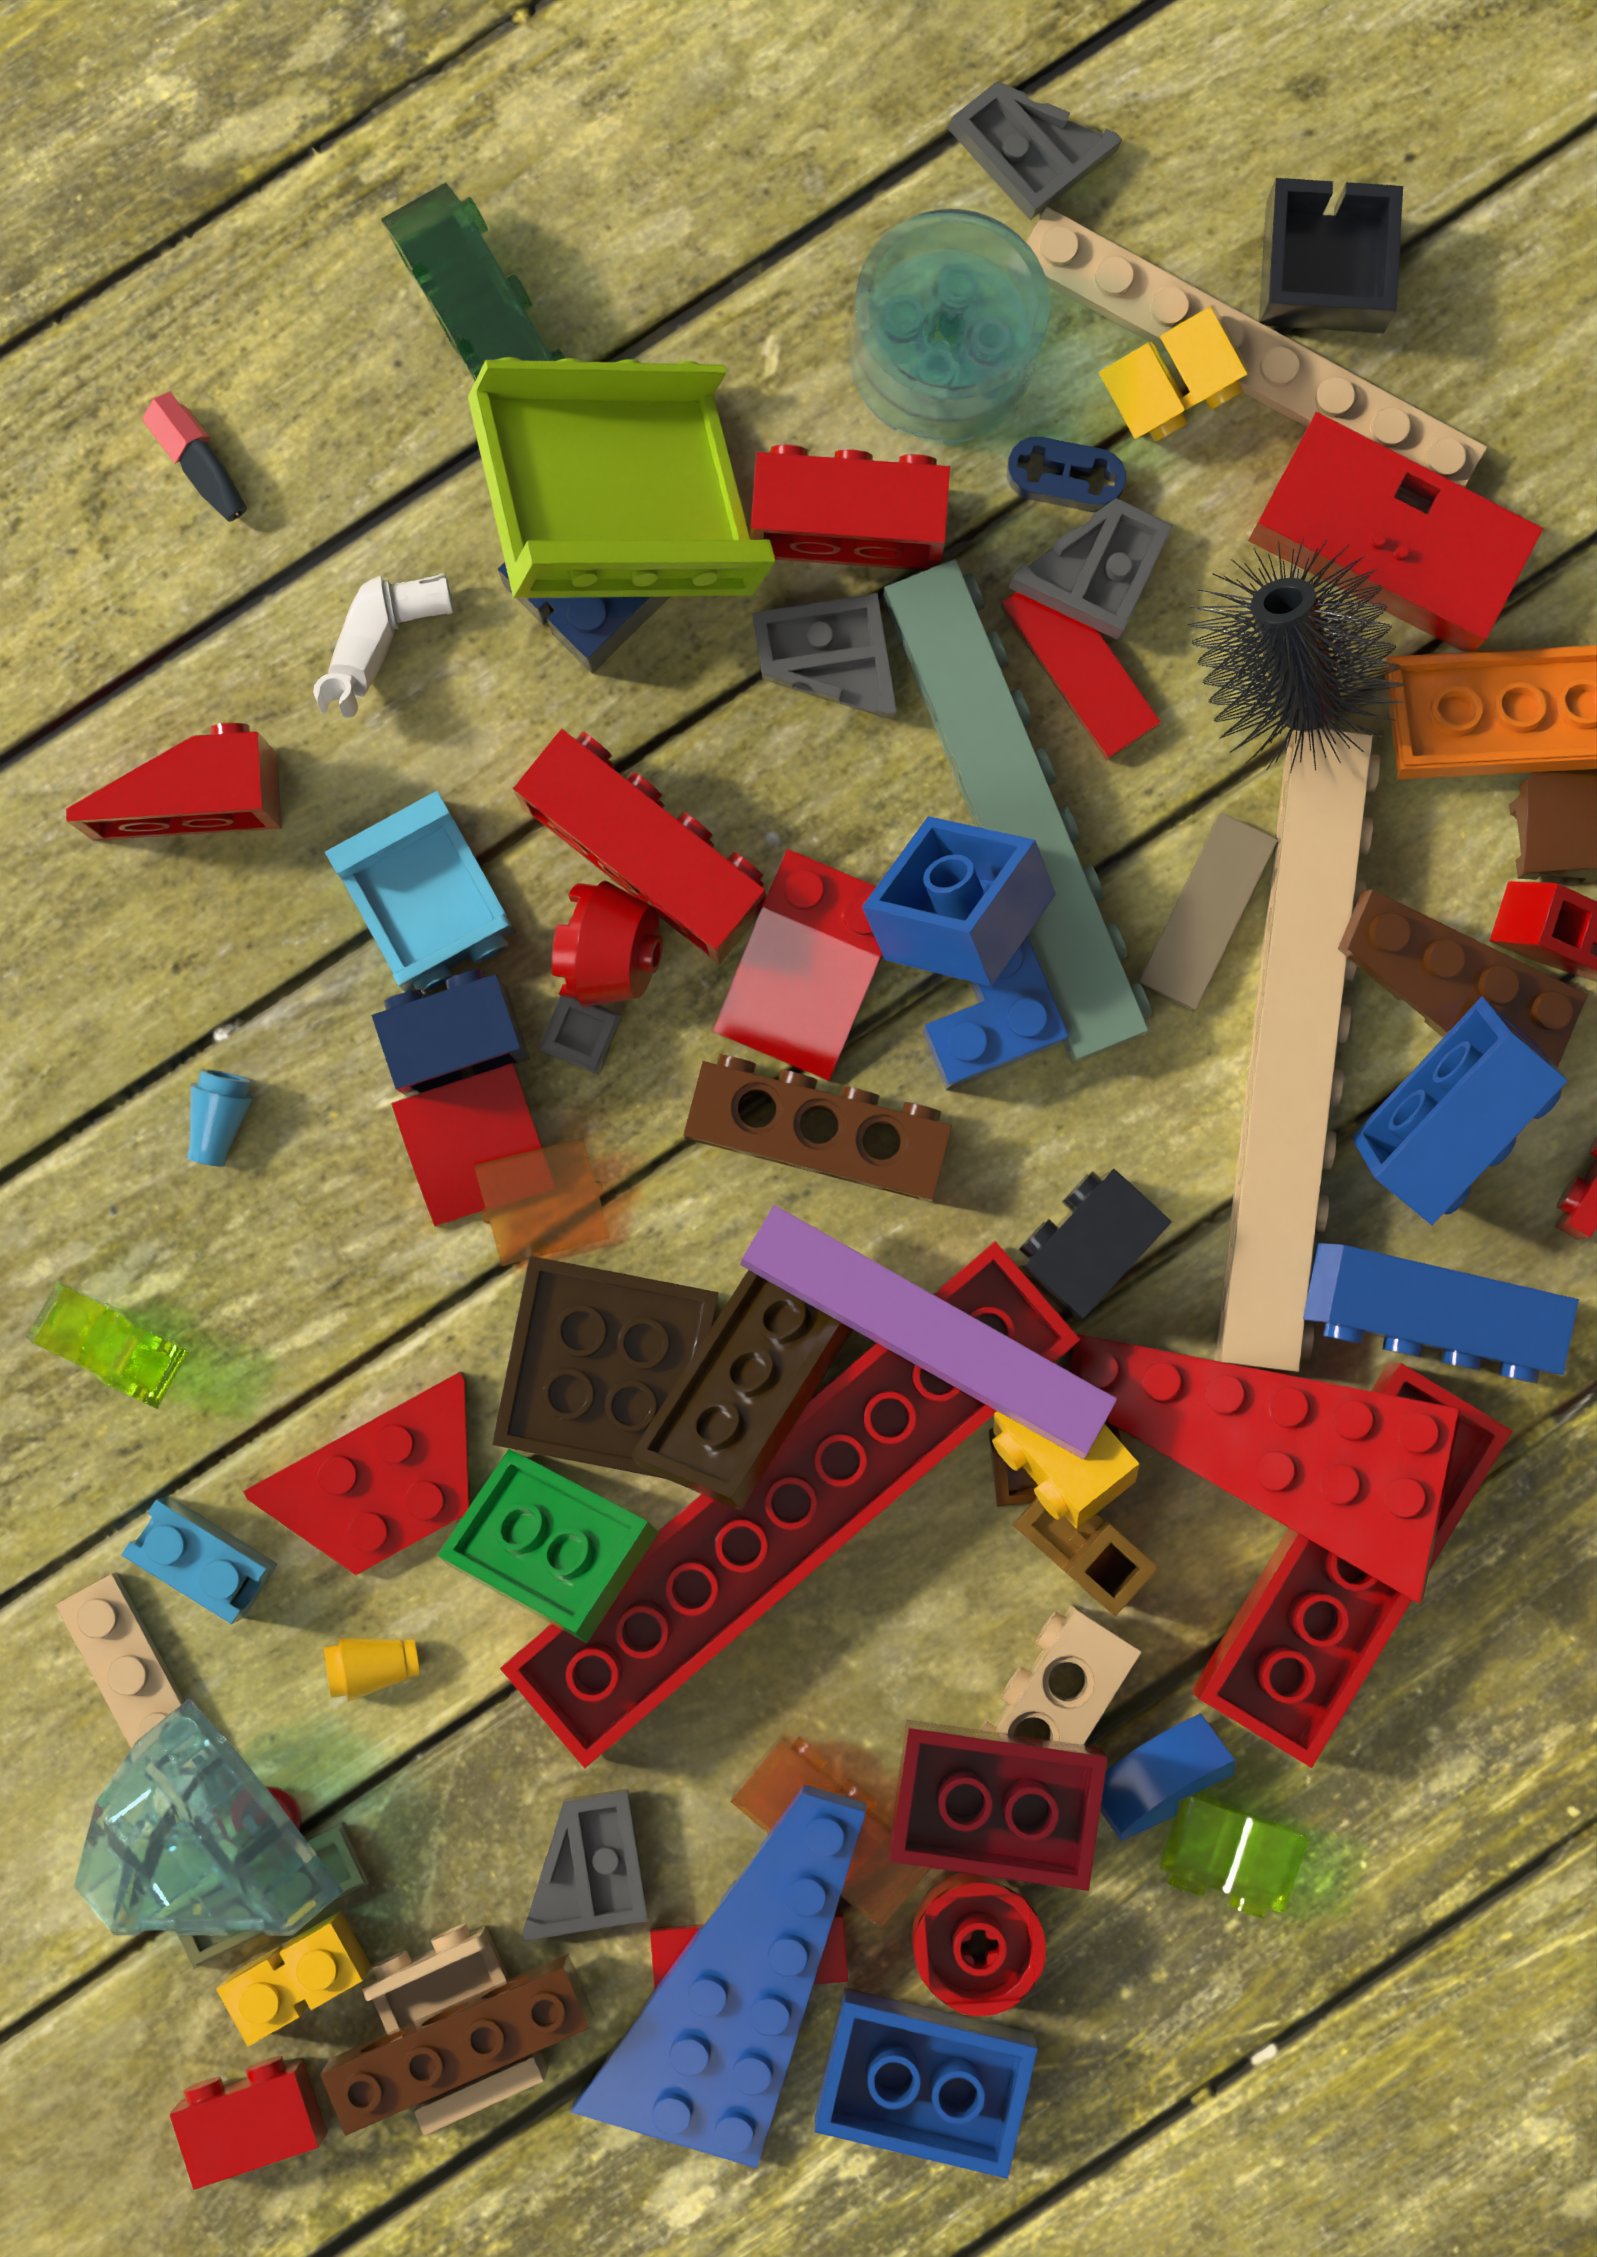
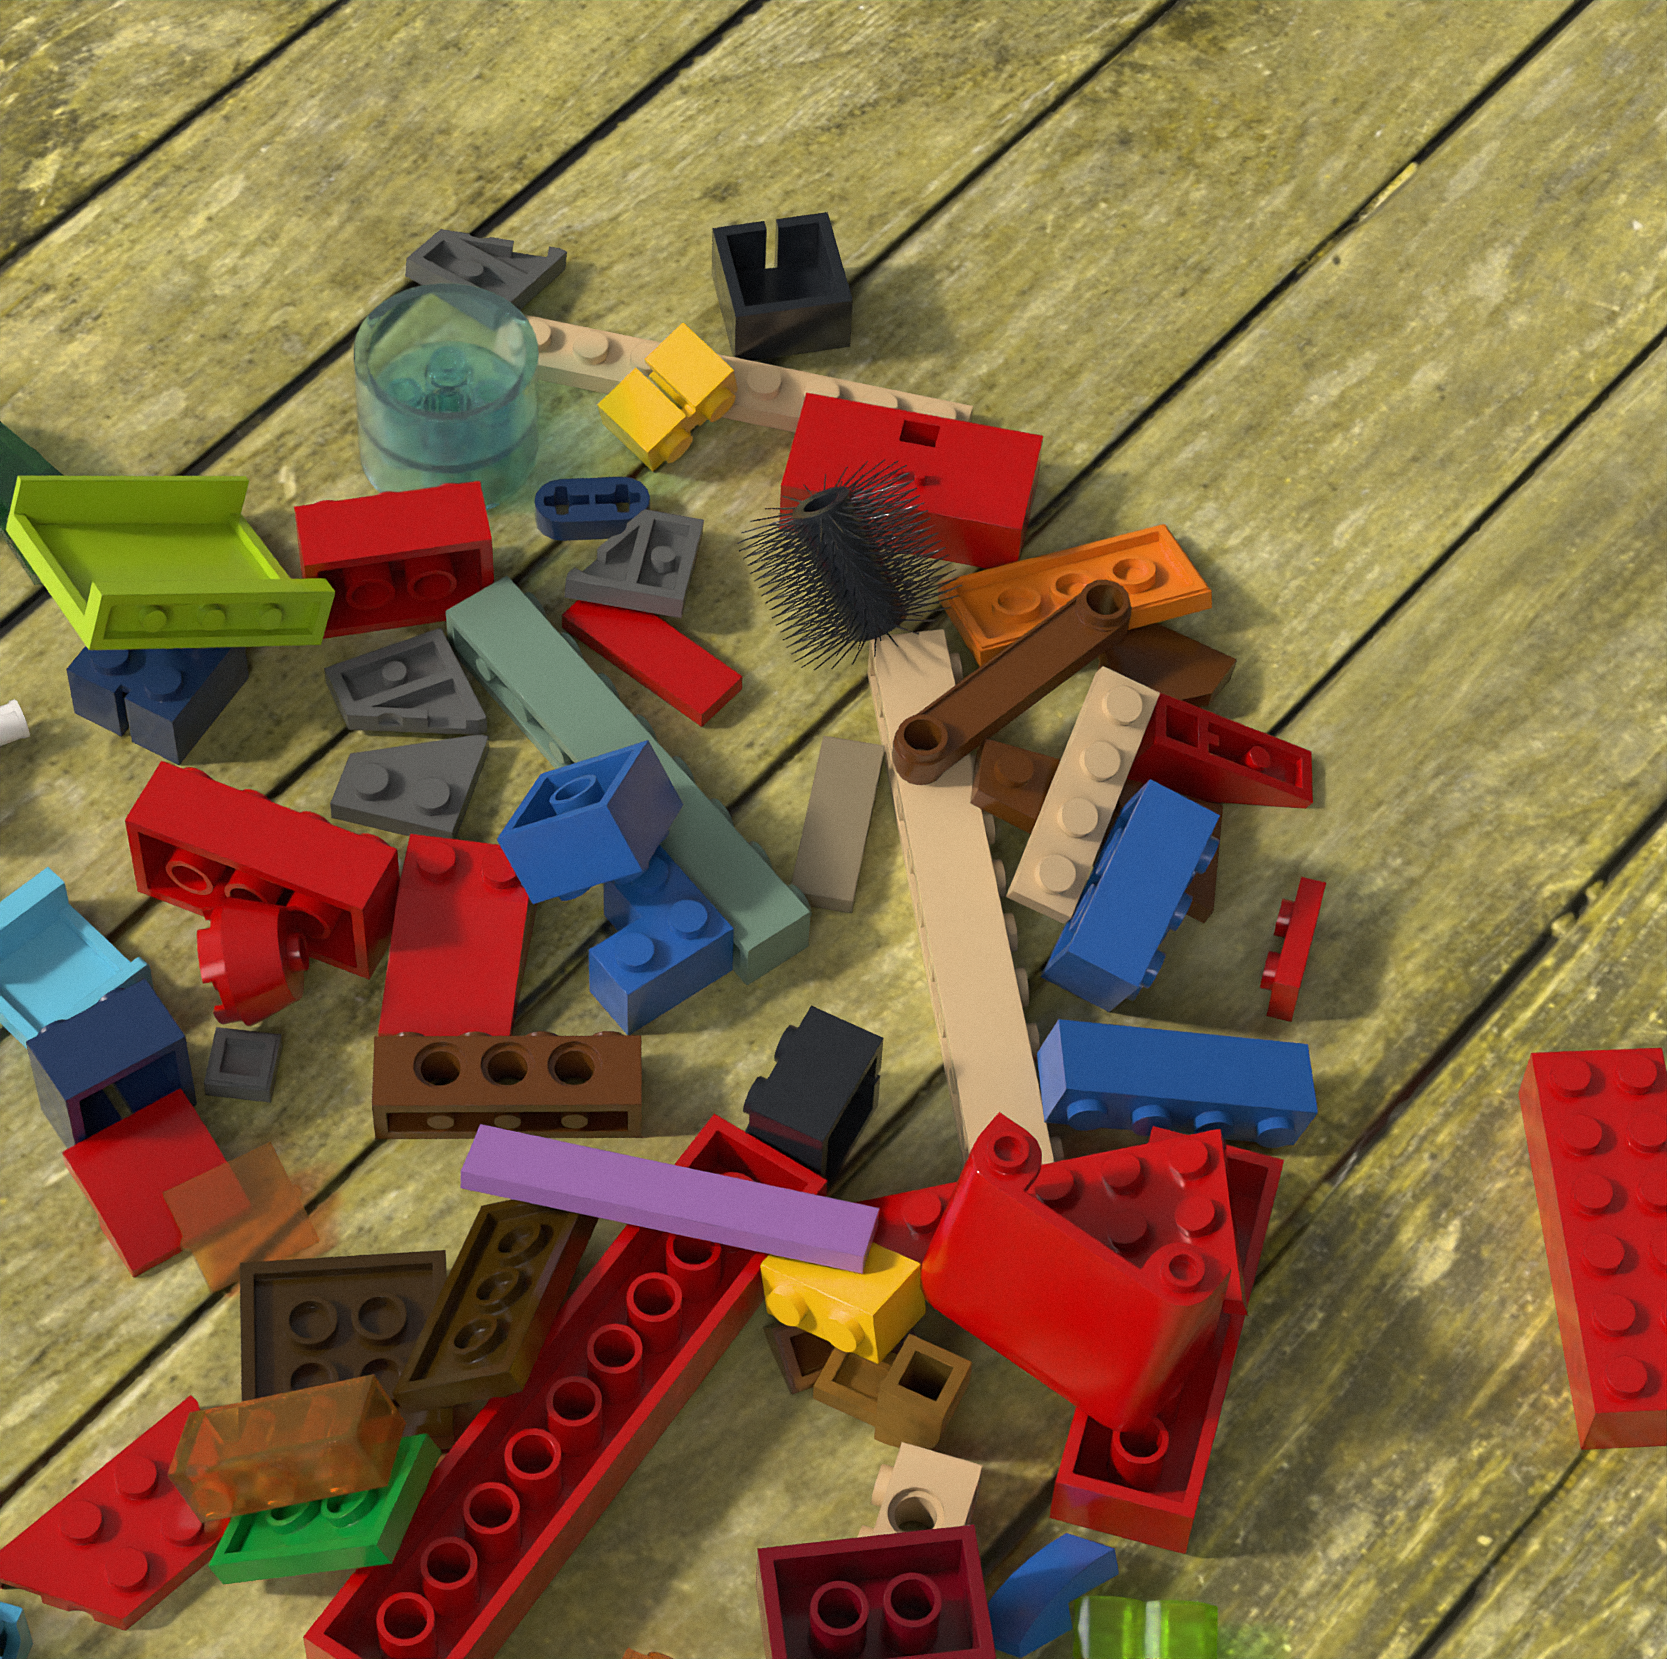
camera: 20 degrees left, 30 degrees down
none -> clear orange brick [167,1374,406,1523]
none -> dark grey wing [330,734,489,839]
none -> reddish brown piece [892,580,1132,785]
none -> red windscreen [920,1112,1232,1432]
none -> tan plate [1006,666,1160,924]

